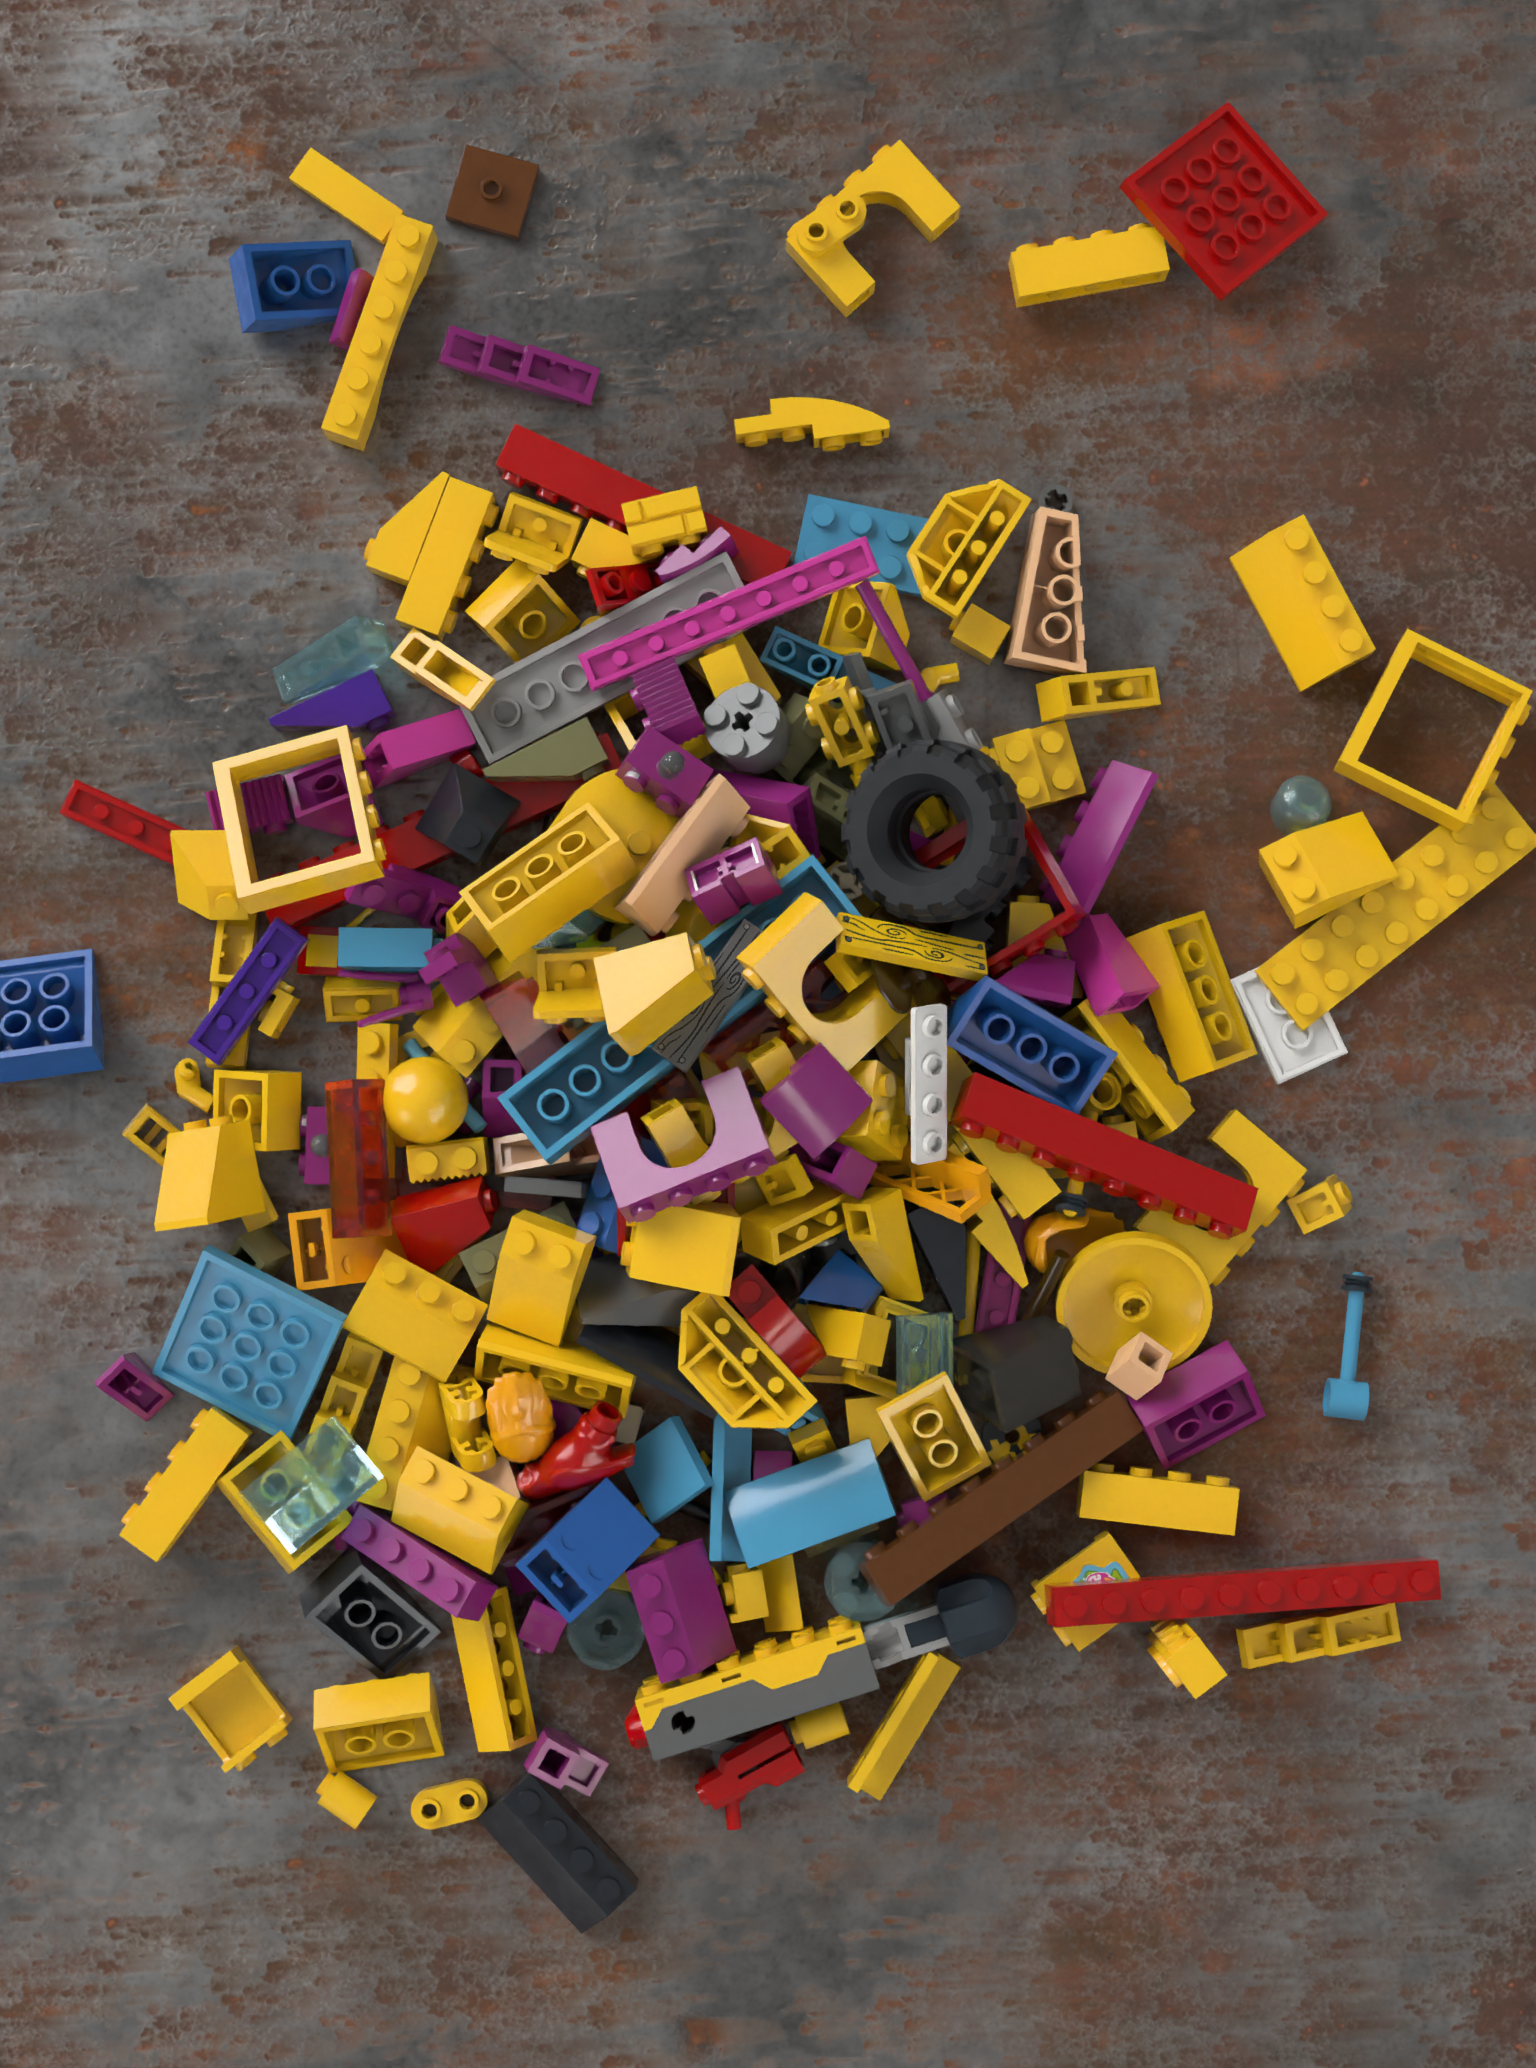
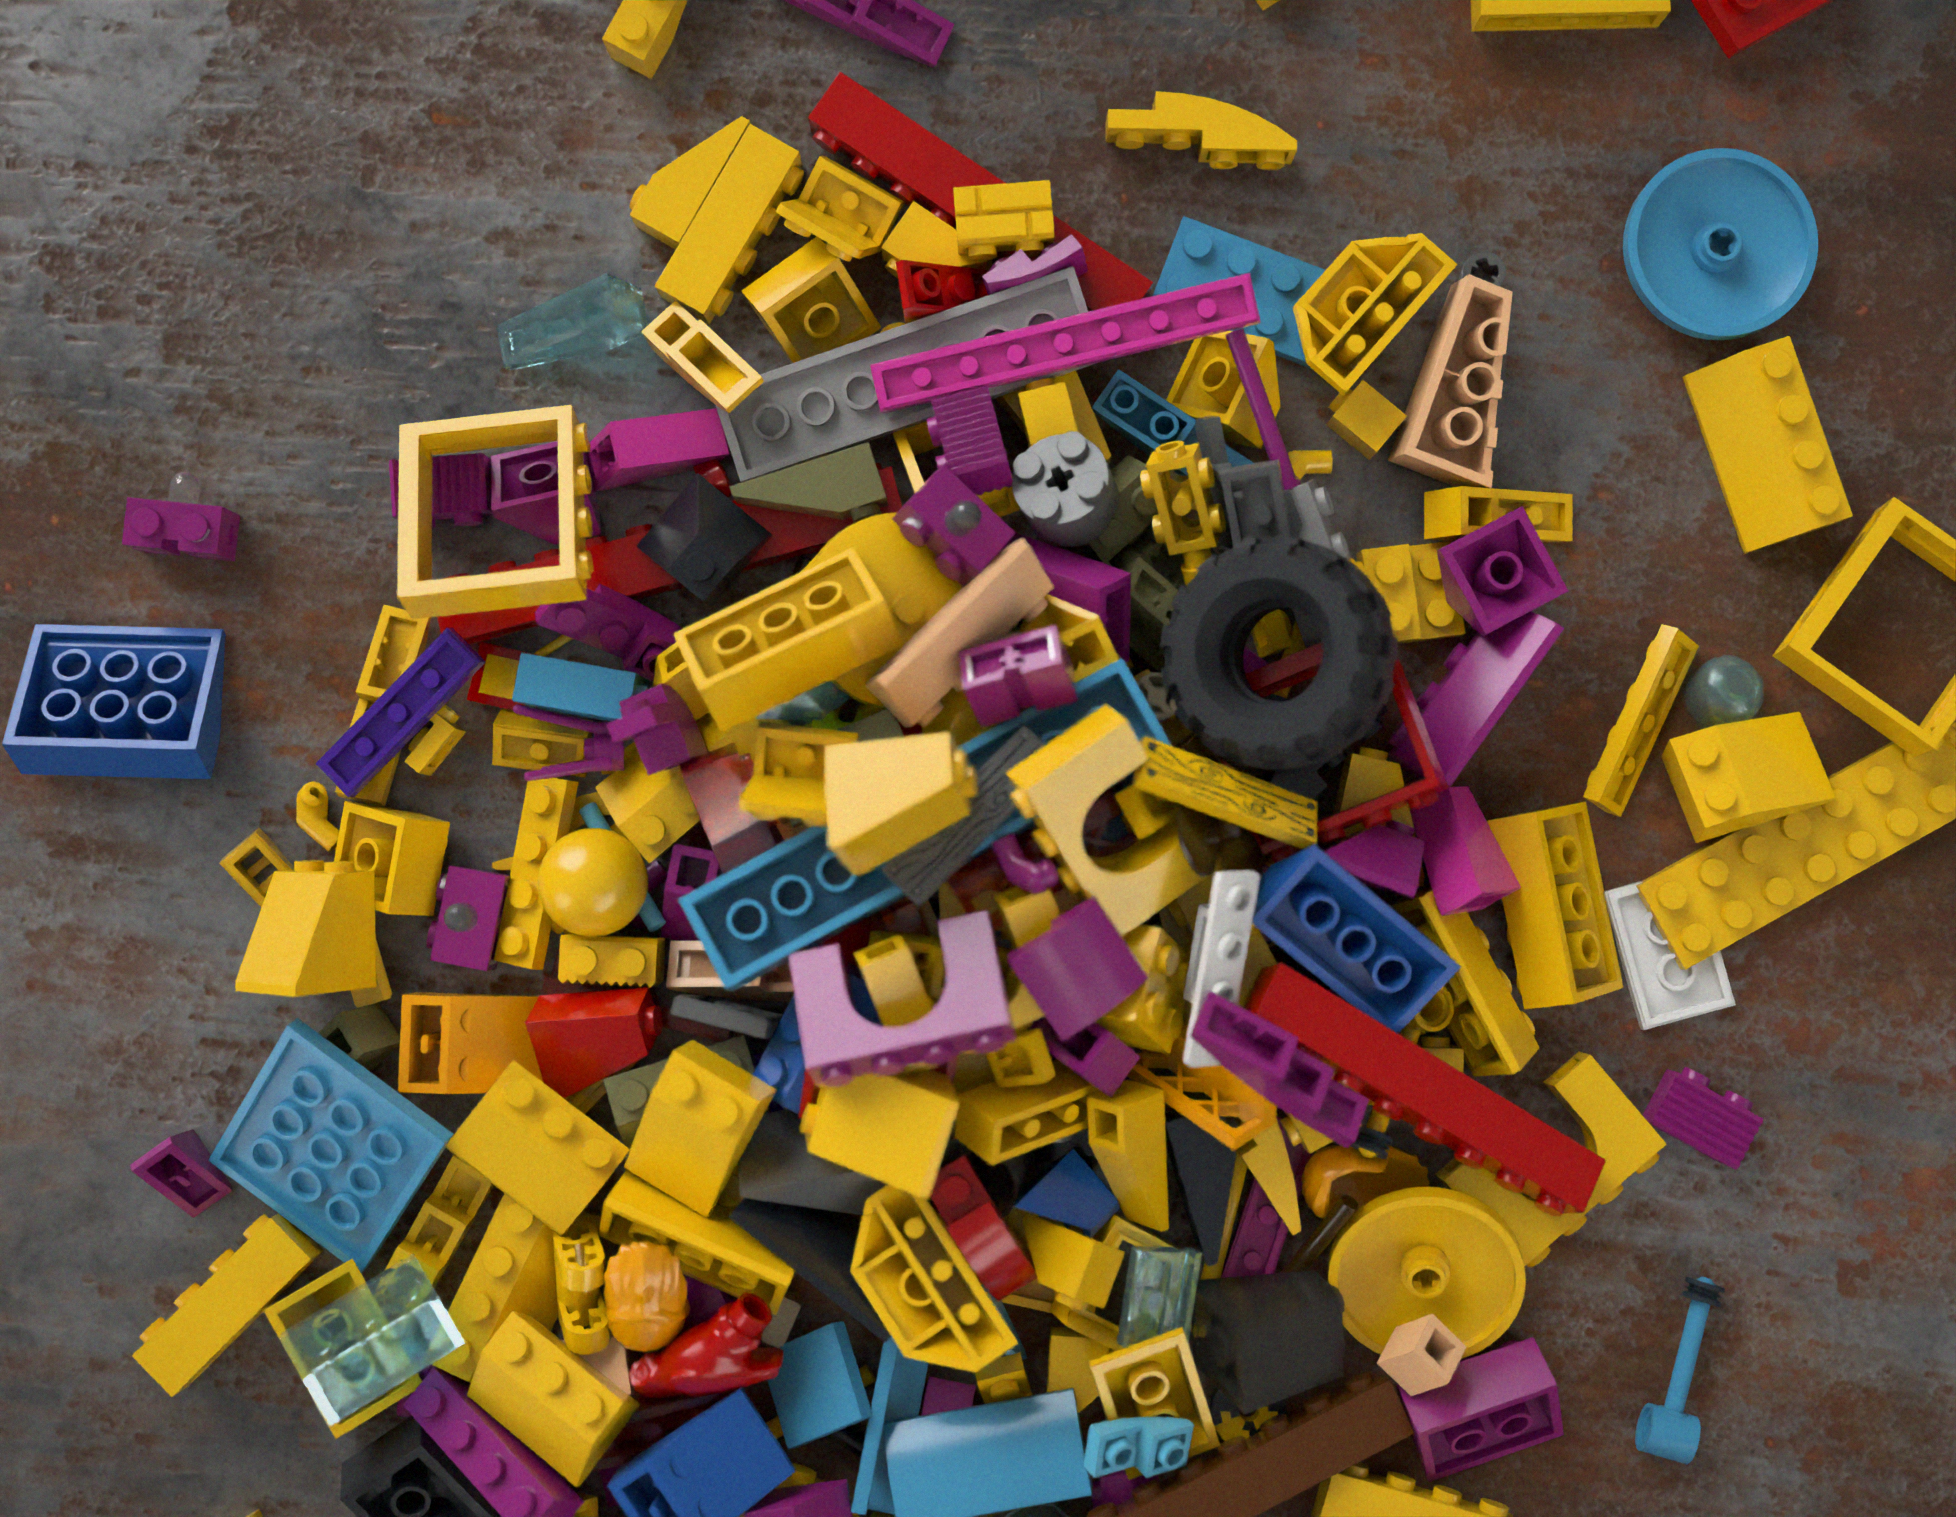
camera: 10 degrees right, 0 degrees up
red tile [59,779,187,866] -> none
yellow slope [170,830,250,920] -> none
dark purple slope [268,669,397,733] -> none
clear red brick [325,1079,392,1239] -> none
yellow bracket [1286,1174,1352,1235] -> none
none -> magenta piece [122,472,240,561]
none -> magenta arm [991,834,1059,894]
none -> medium azure slope [1084,1417,1193,1478]
none -> magenta slope [1190,991,1369,1148]
none -> magenta slope [1437,506,1569,636]
none -> yellow plate [1583,624,1699,817]
none -> dark azure dish [1623,148,1818,340]
none -> magenta brick [1643,1067,1763,1170]

